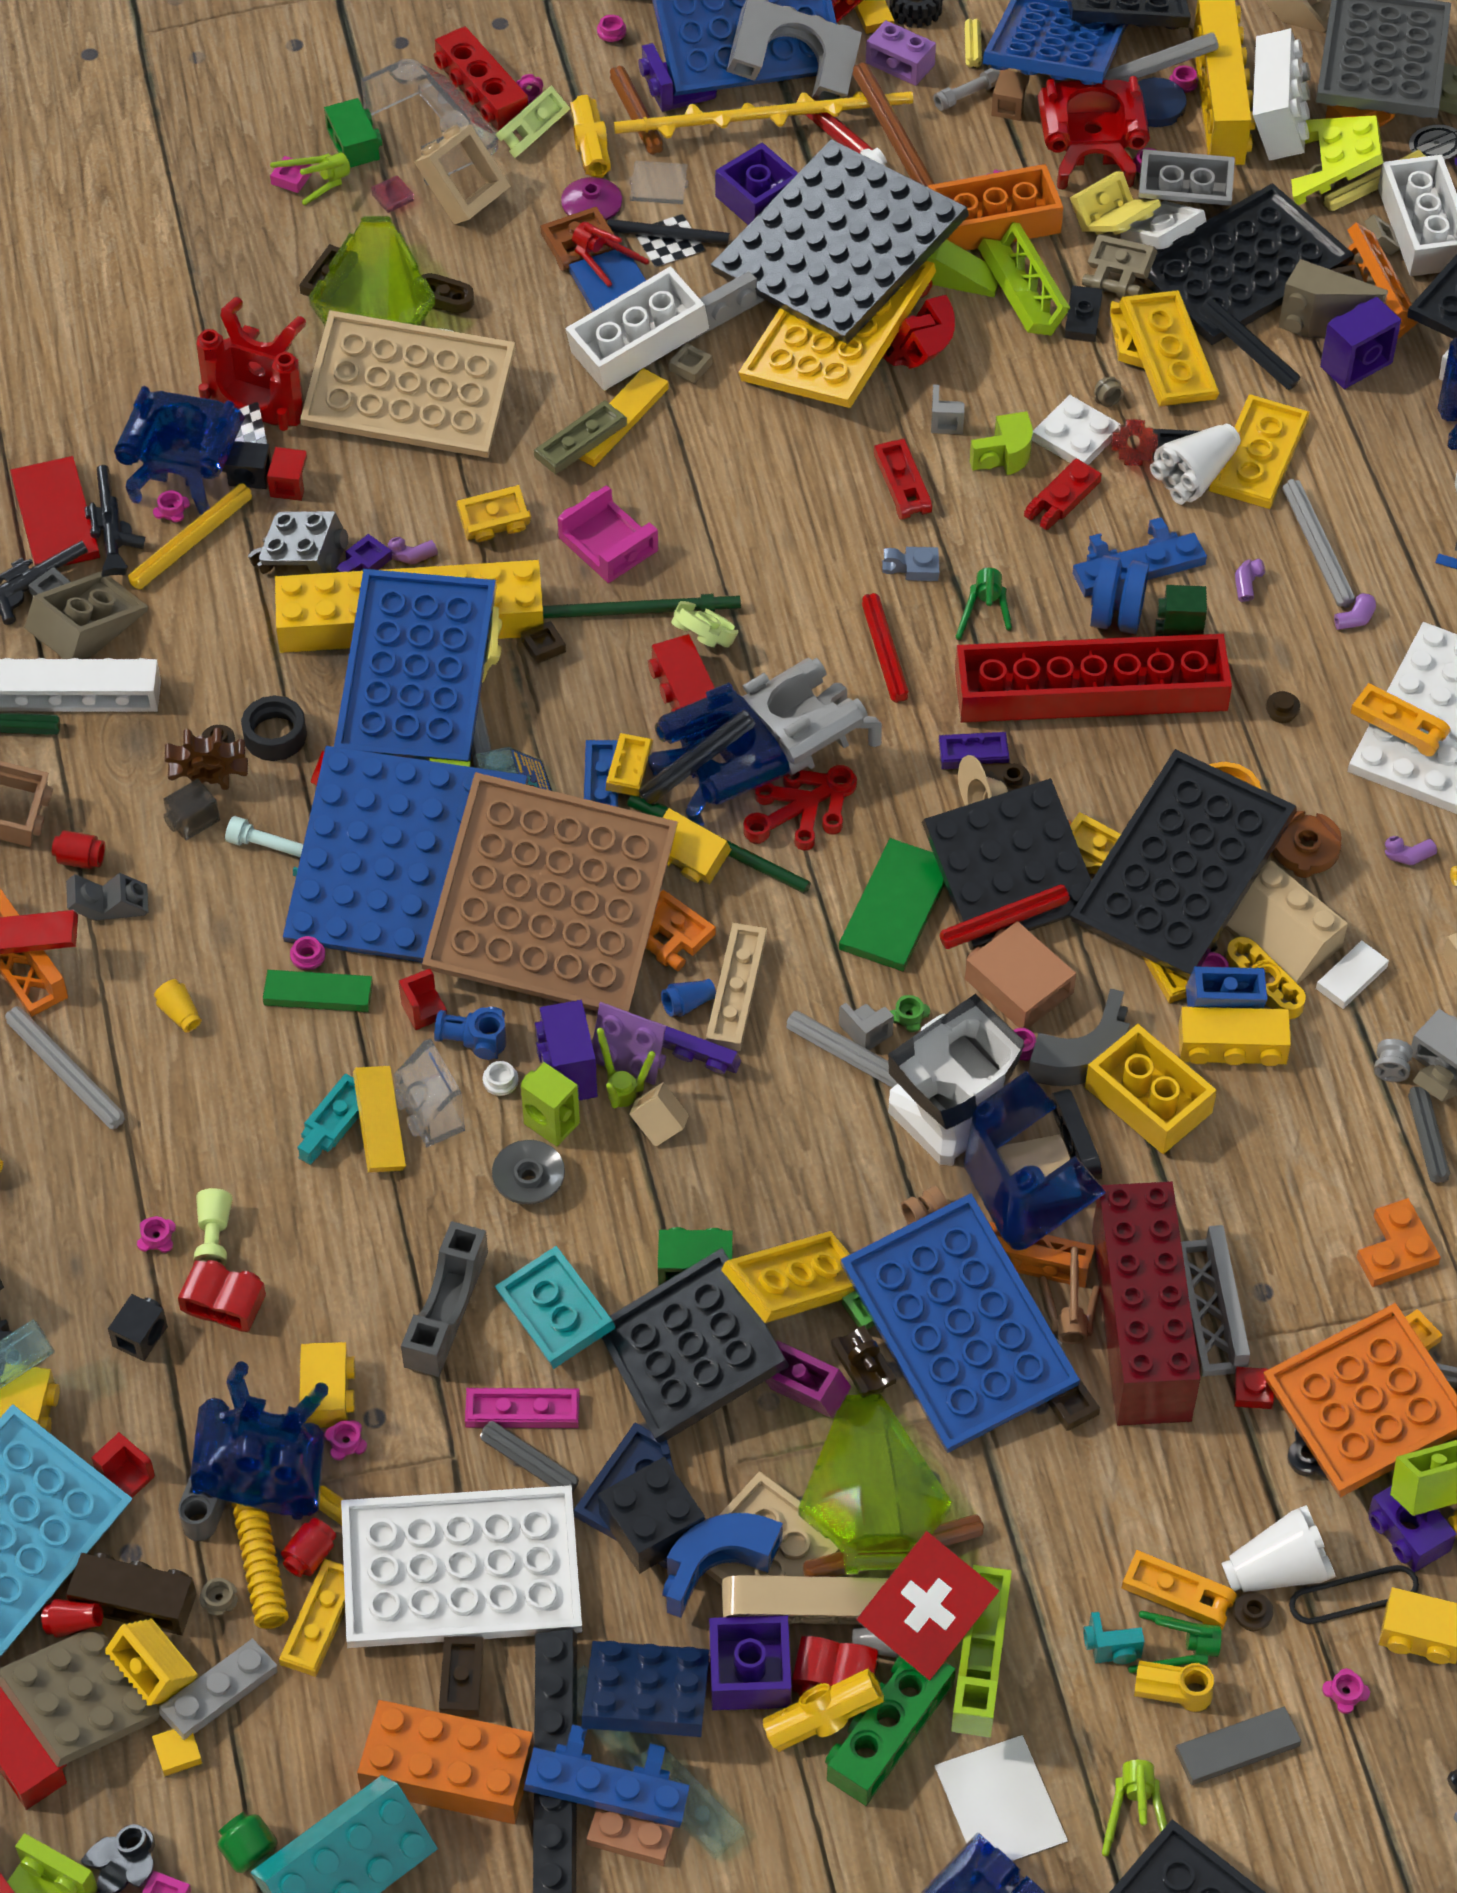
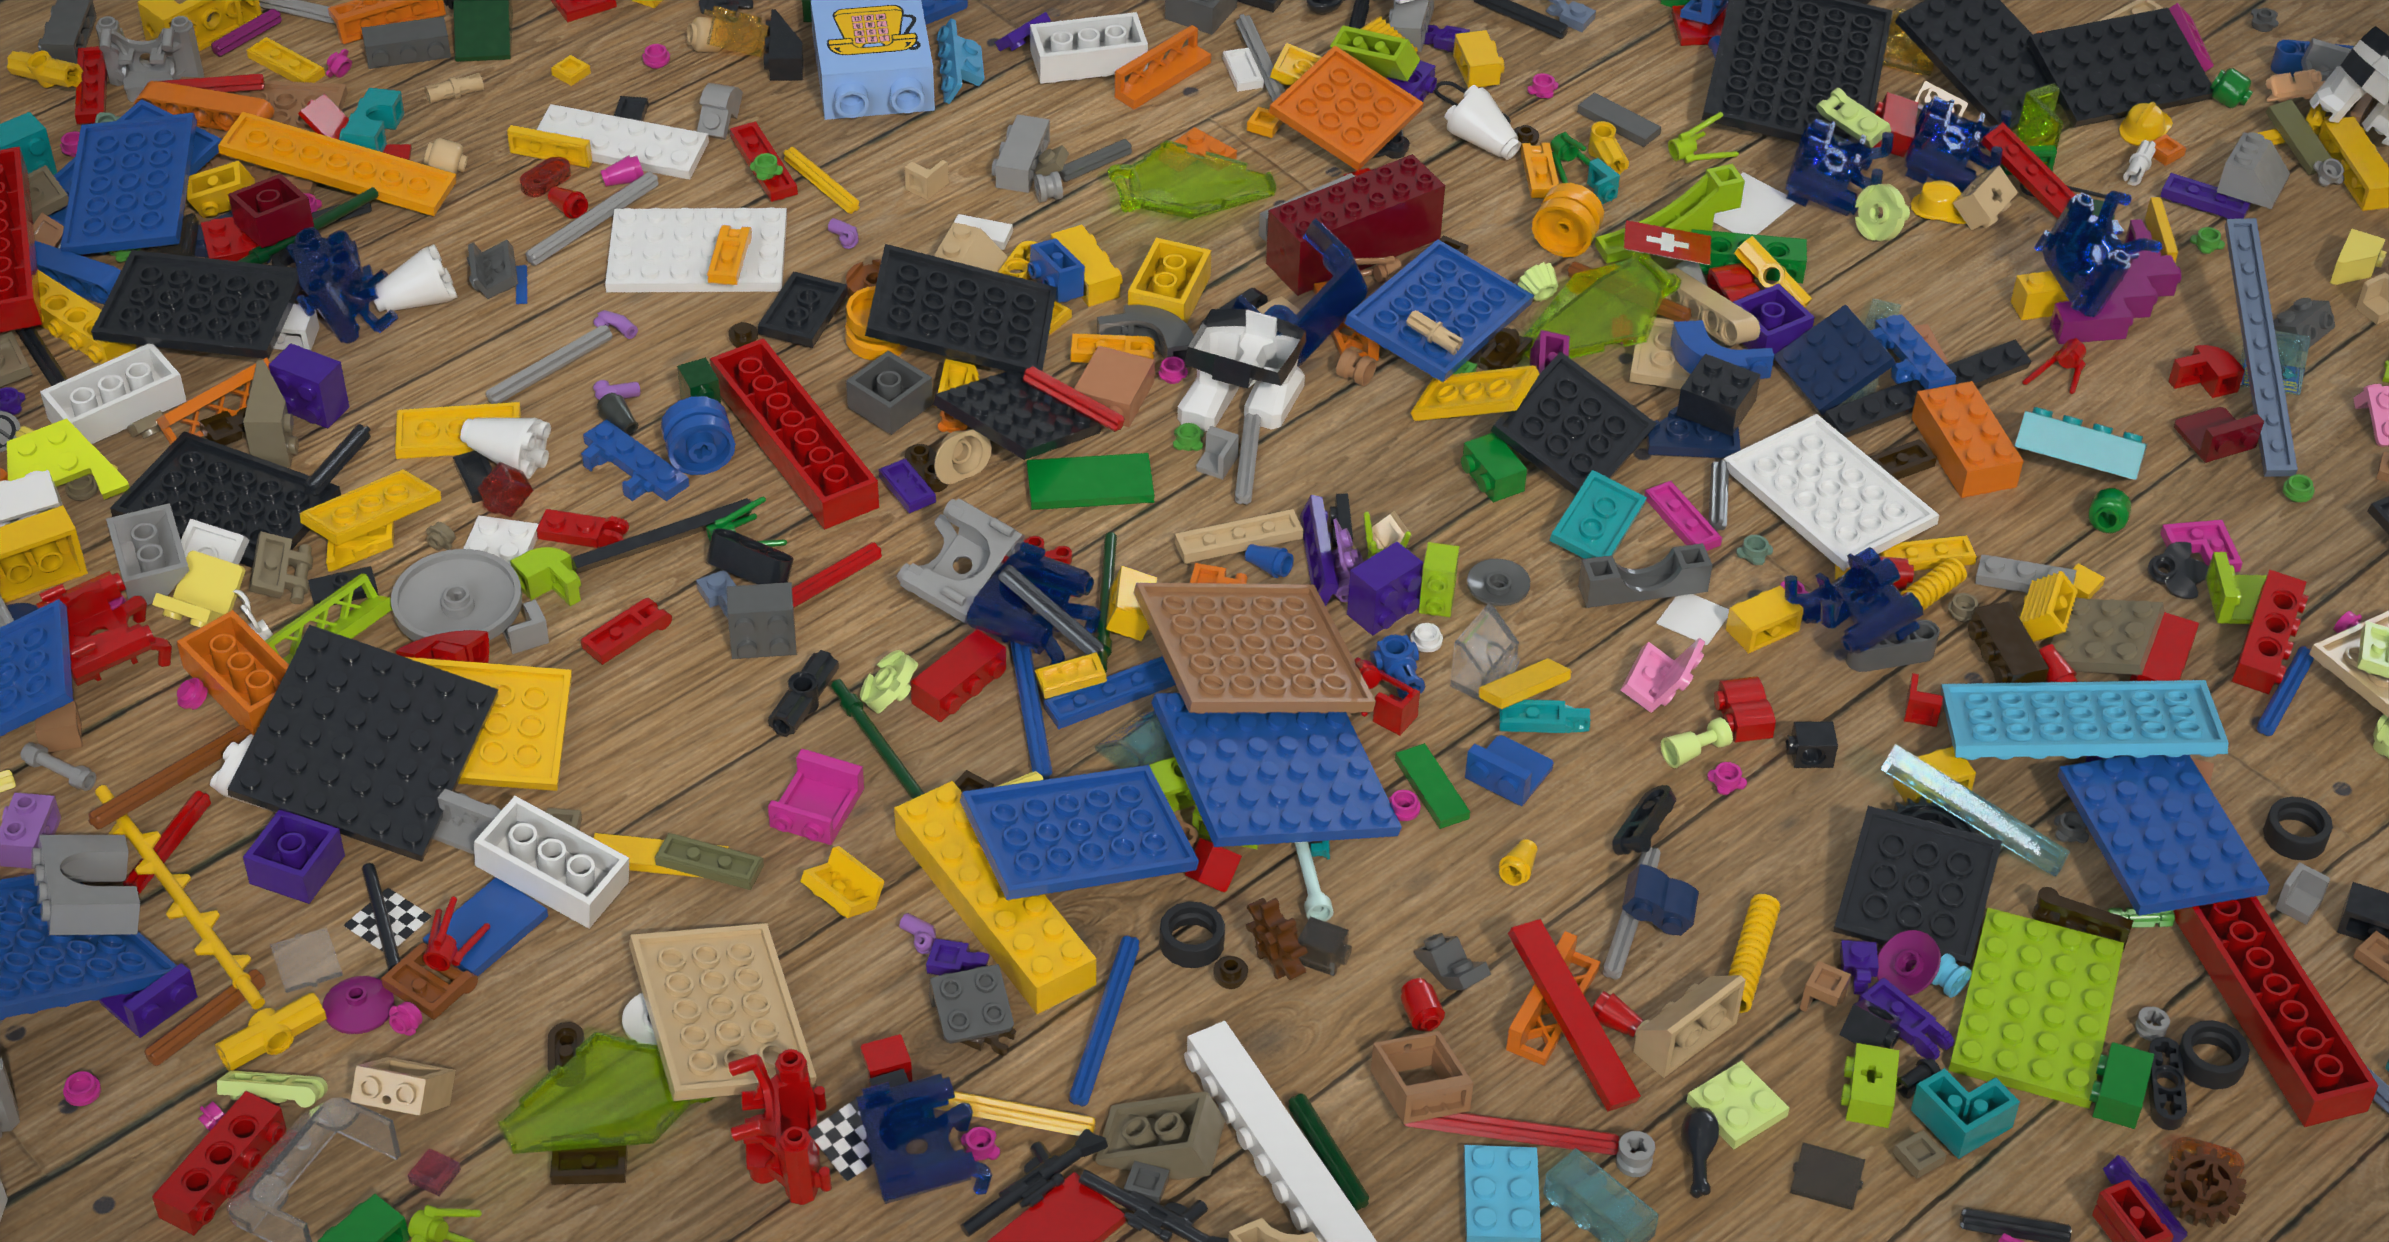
camera: 120 degrees left, 10 degrees down
none -> white plate [232,589,273,641]
none -> dark pink plate [389,1002,423,1036]
none -> light grey dish [391,549,522,641]
none -> black tile [572,498,753,574]
none -> pearl dark grey cone [597,393,639,436]
none -> black beam [706,528,794,584]
none -> dark grey brick [727,582,797,659]
none -> black plate [758,271,848,348]
none -> black piece [768,650,839,737]
none -> dark grey brick [846,351,933,435]
none -> blue axle [1010,631,1053,780]
none -> blue axle [1070,935,1140,1107]
none -> light orange plate [1071,333,1155,363]
none -> clear neon green windscreen [1108,140,1276,219]
none -> black plate [1329,493,1353,547]
none -> red plant [1354,657,1414,717]
none -> tan axle [1406,310,1464,355]
none -> blue bracket [1465,735,1554,806]
none -> yellowish green piece [1518,262,1558,302]
none -> light orange wheel [1532,183,1604,257]
none -> black plate [1612,785,1676,855]
none -> bright pink bracket [1621,638,1705,713]
none -> dark blue brick [1622,864,1699,936]
none -> white sticker [1657,594,1729,645]
none -> sand green plate [1736,535,1773,565]

